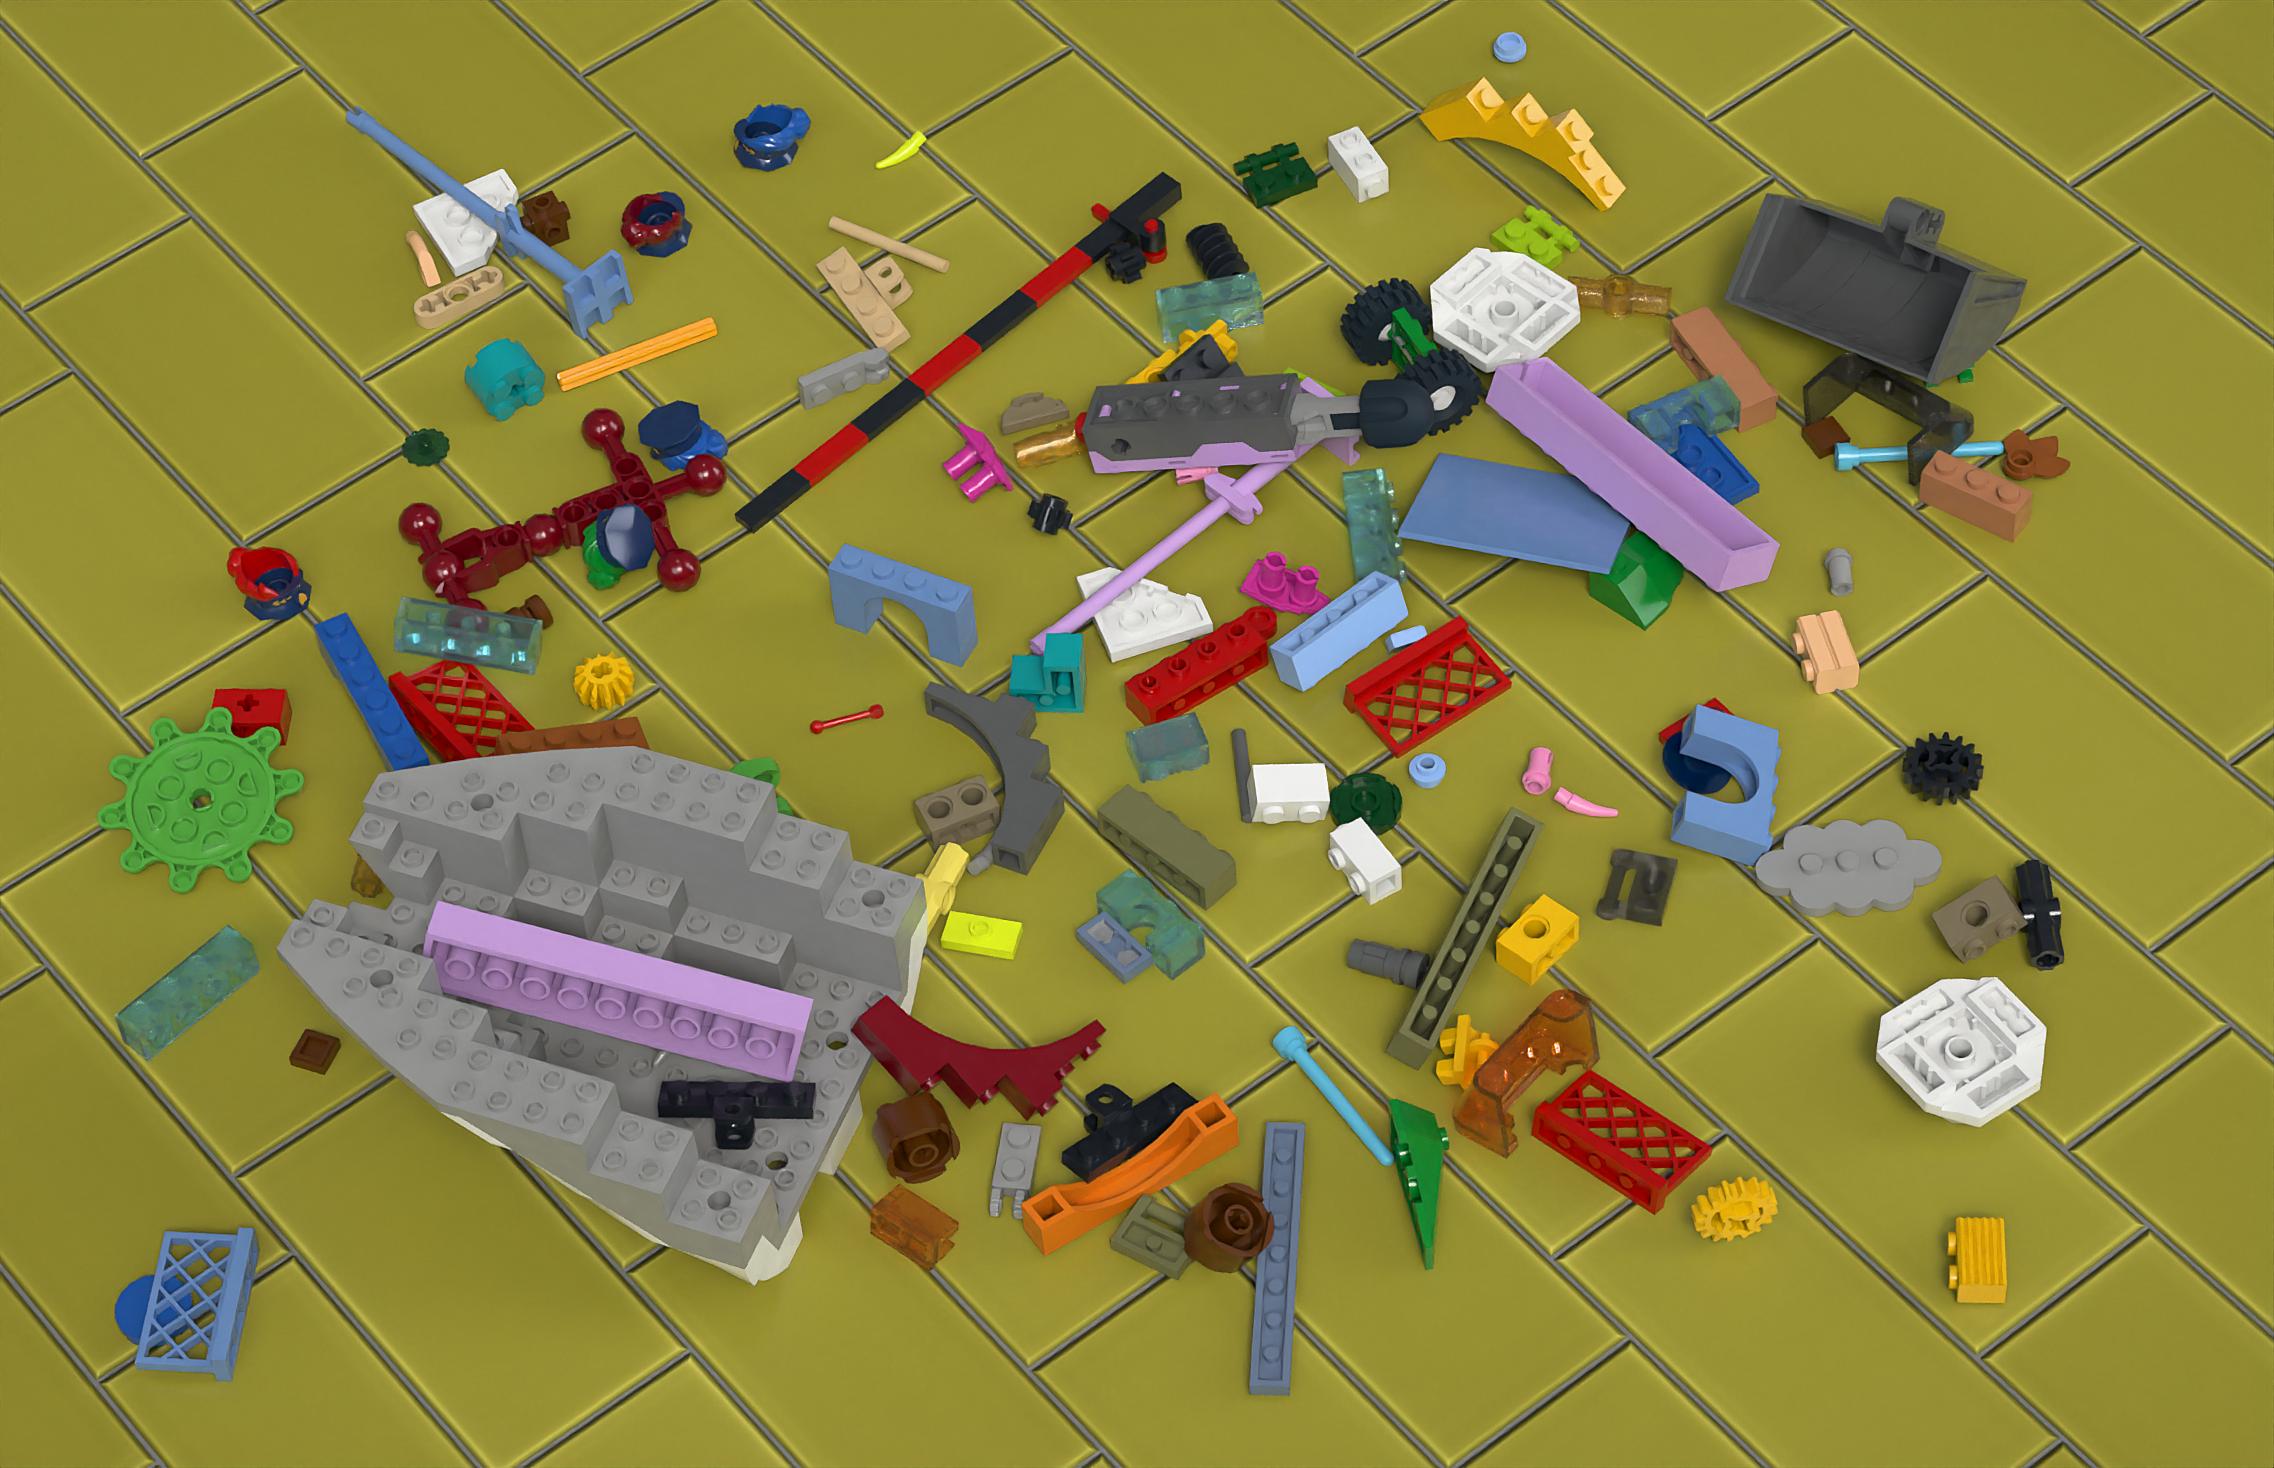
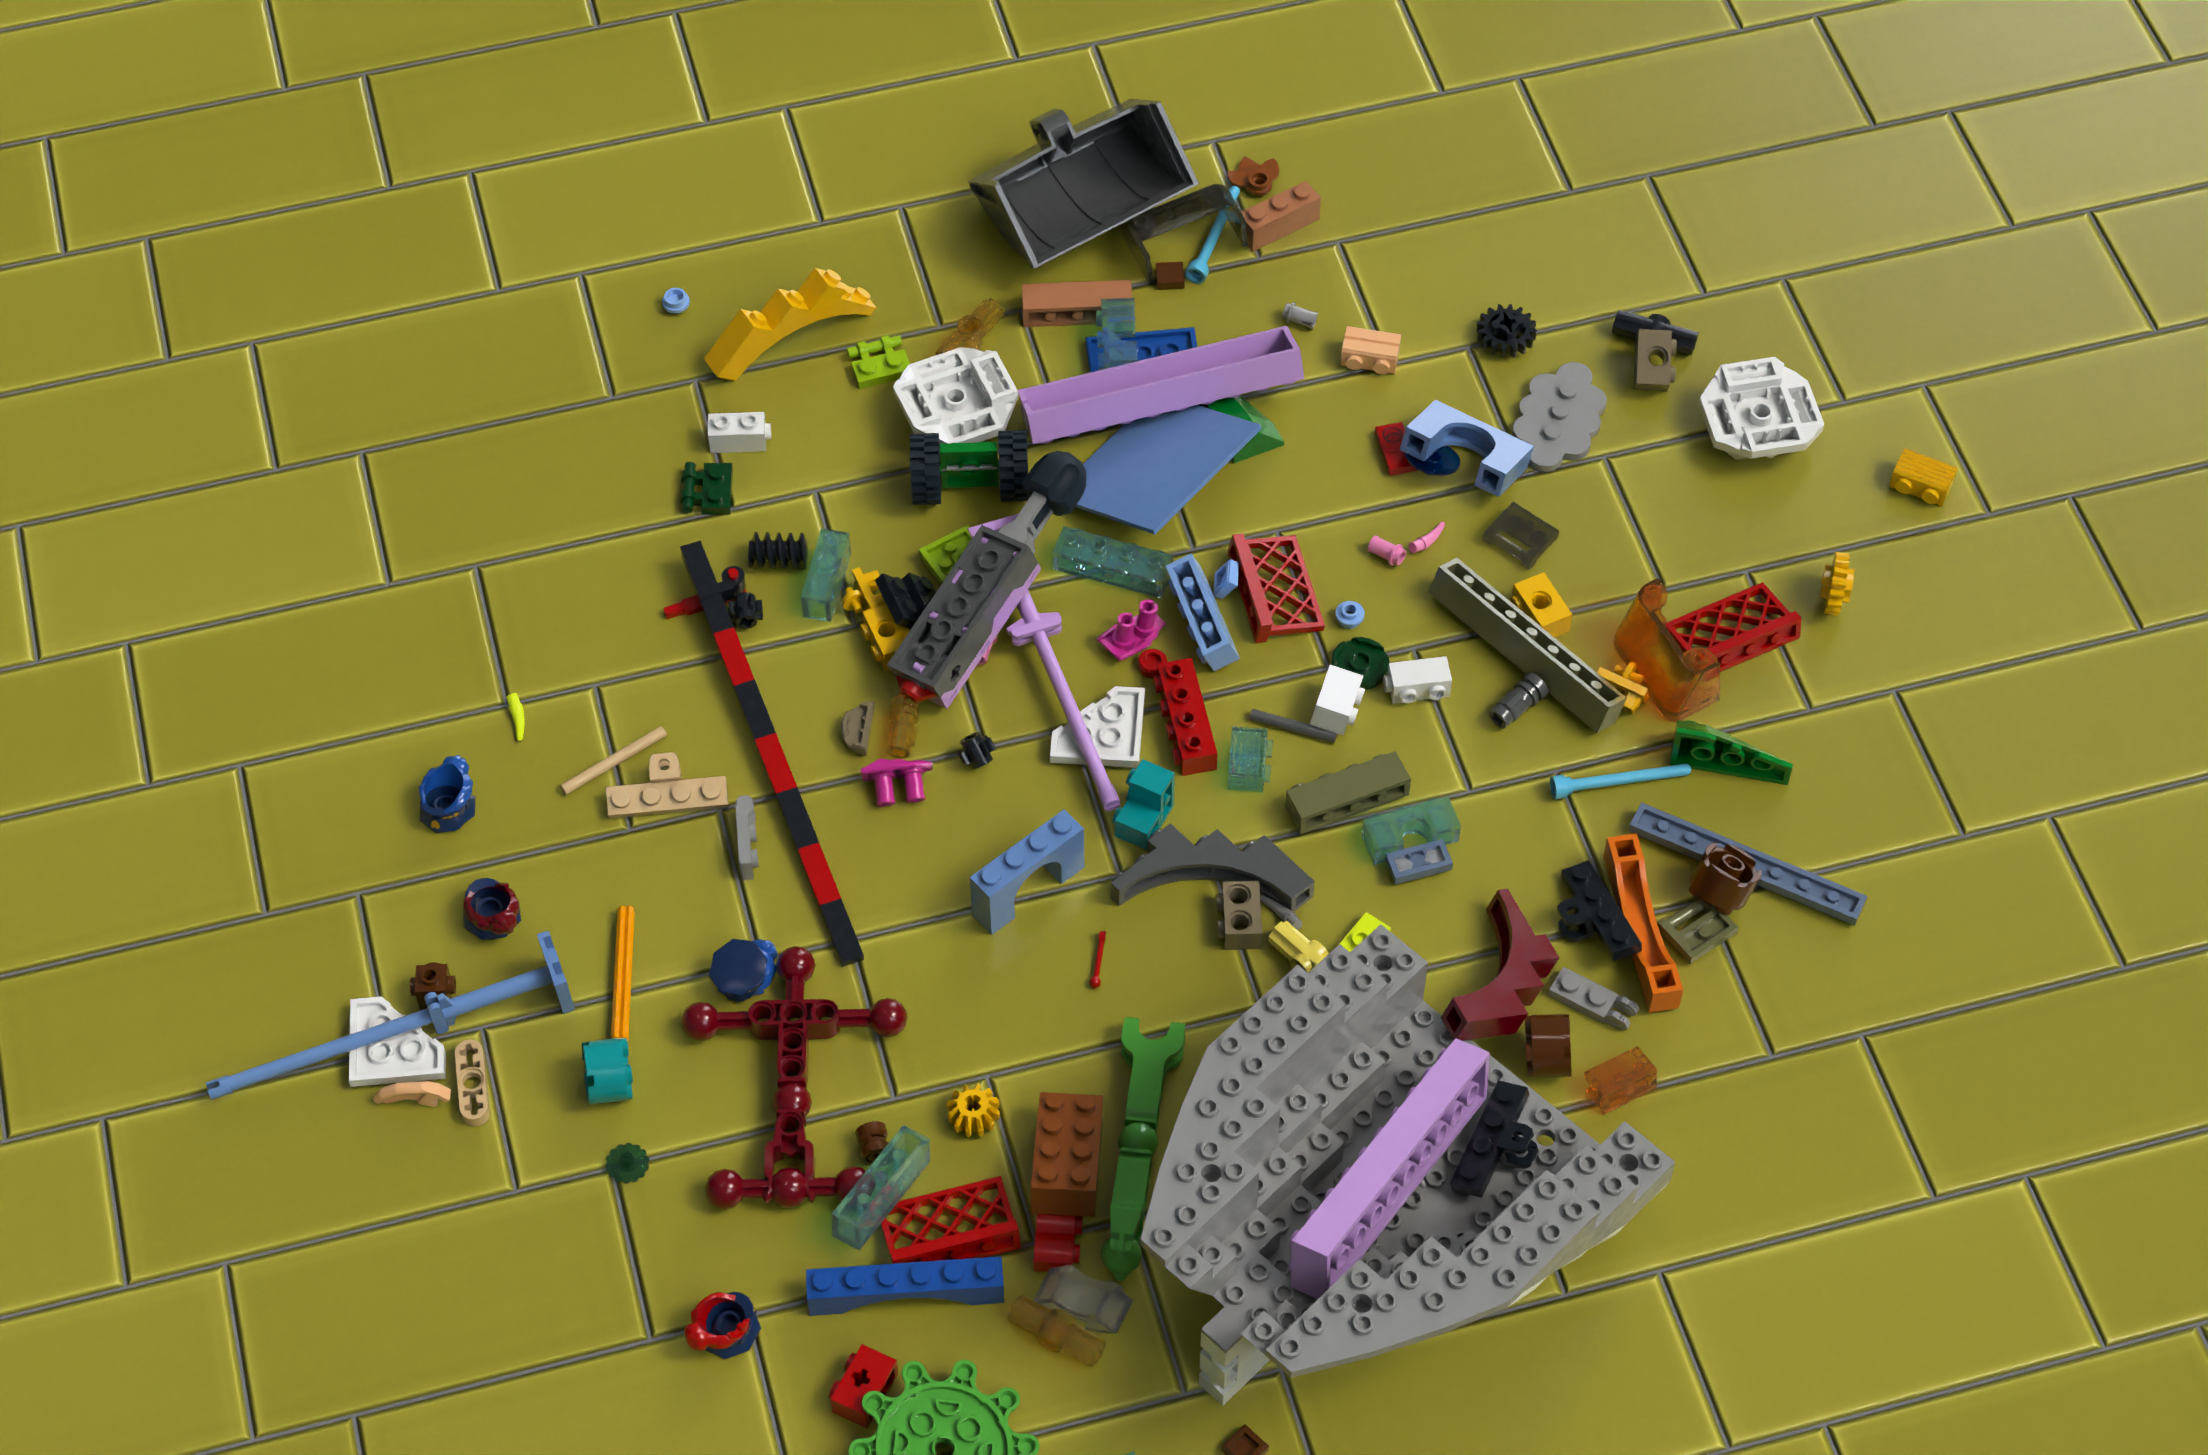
camera: 70 degrees left, 5 degrees up
dark blue piece [582,503,655,591] -> none

